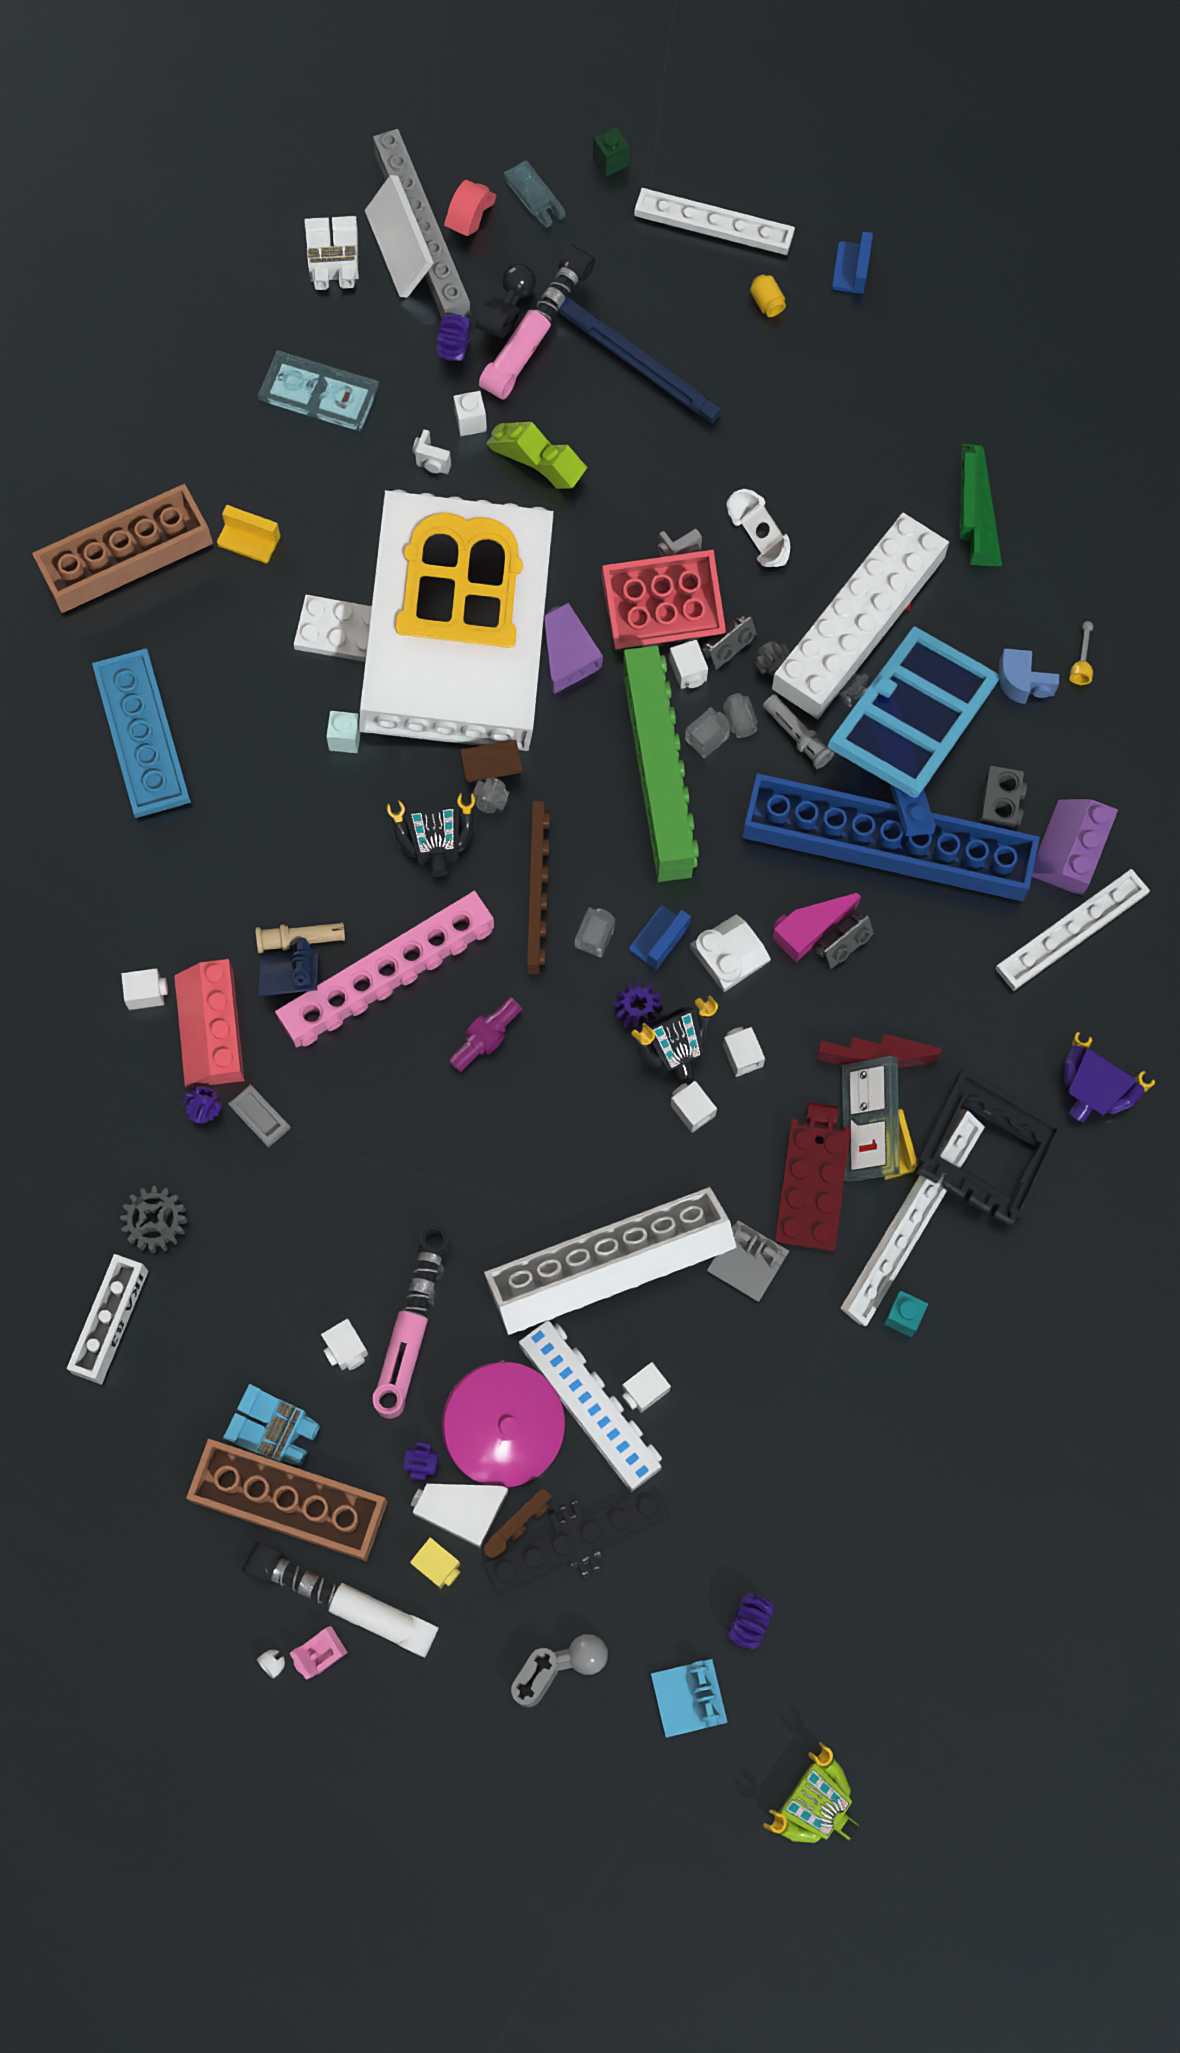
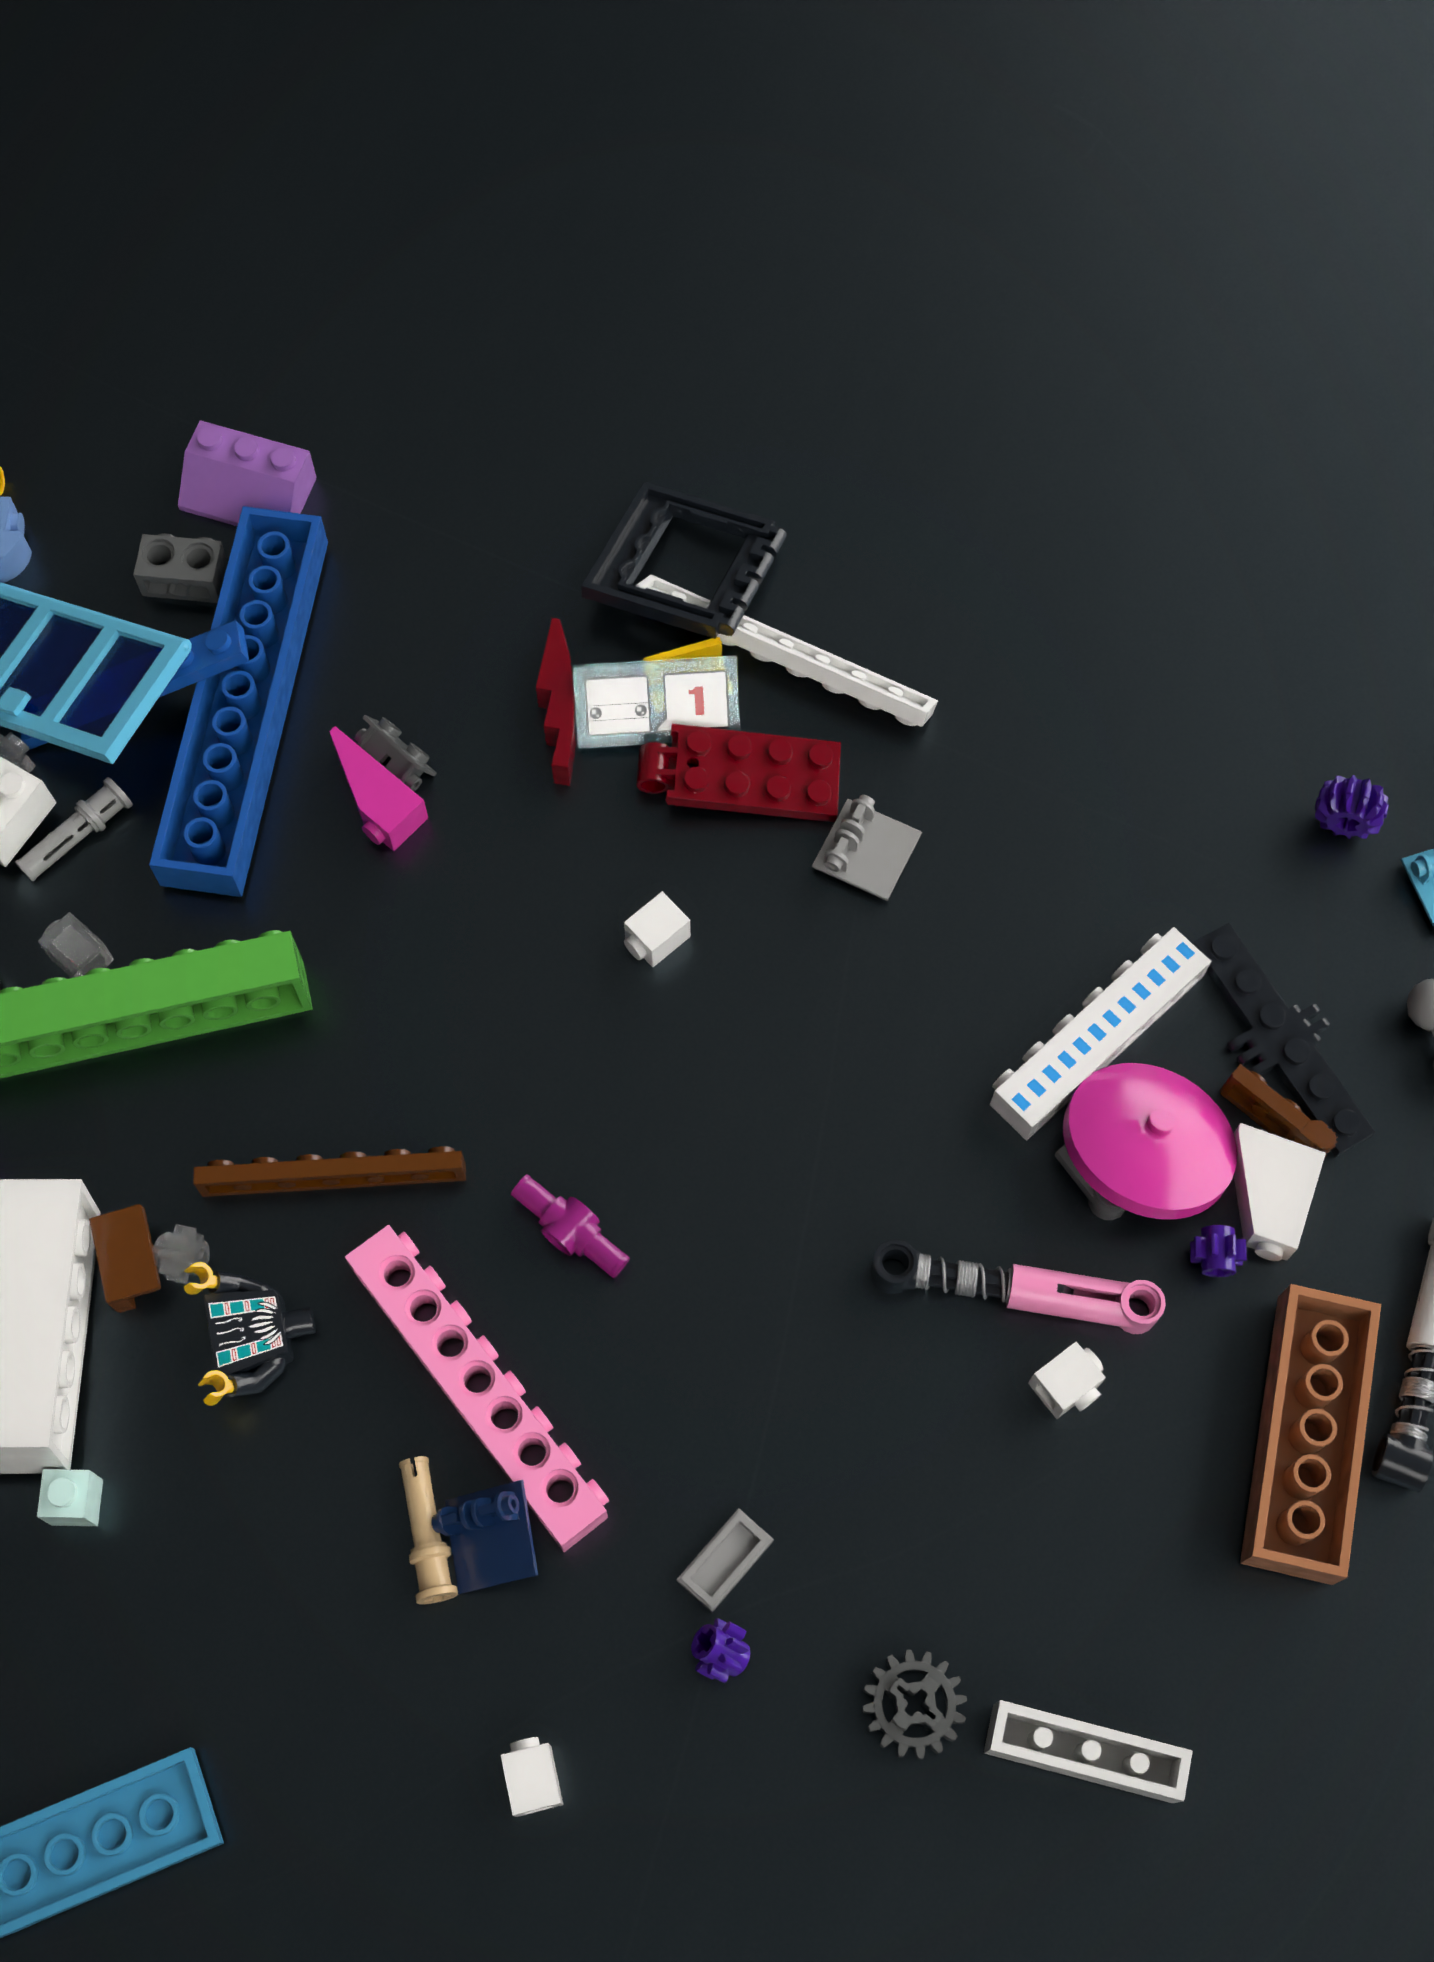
camera: 95 degrees left, 5 degrees down
coral slope [175,959,245,1088] -> none
medium azure hips [223,1384,320,1467] -> none
light yellow brick [410,1538,460,1589] -> none
white brick [484,1187,737,1335] -> none
clear brick [575,908,616,958] -> none
dark purple gear [613,981,663,1030] -> none
white brick [621,1362,671,1413] -> none
blue panel [629,906,691,970] -> none
torso [631,996,718,1081] -> none
white slope [689,914,771,993] -> none
clear brick [723,693,758,738] -> none
white brick [723,1027,765,1077] -> none
teal brick [884,1291,928,1337] -> none
white plate [996,869,1150,991] -> none
dark purple torso [1064,1032,1155,1123] -> none

